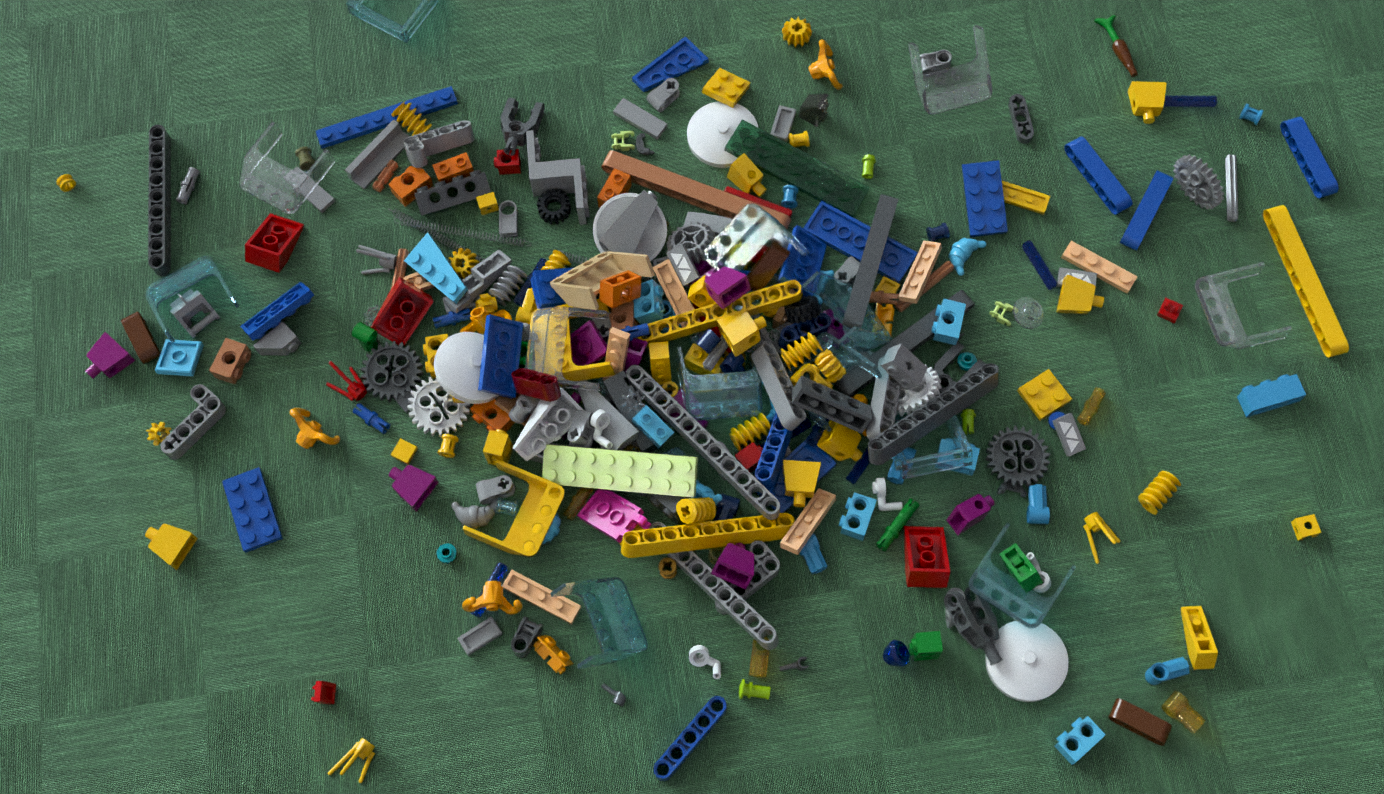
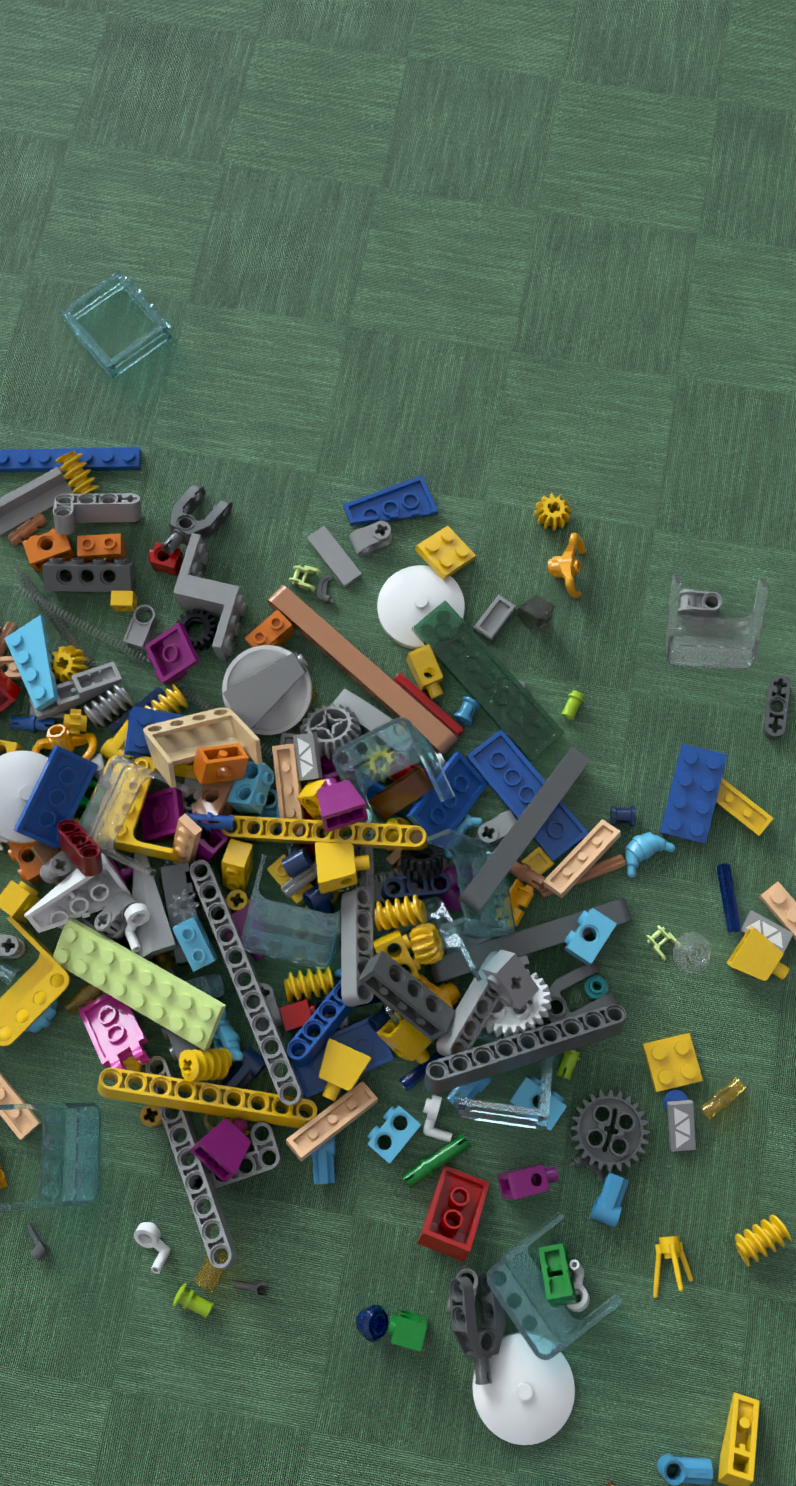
camera: 20 degrees right, 5 degrees up
blue beam [653,696,727,781] -> none
yellow bush [789,131,810,150] -> none
none -> magenta plate [145,623,200,685]

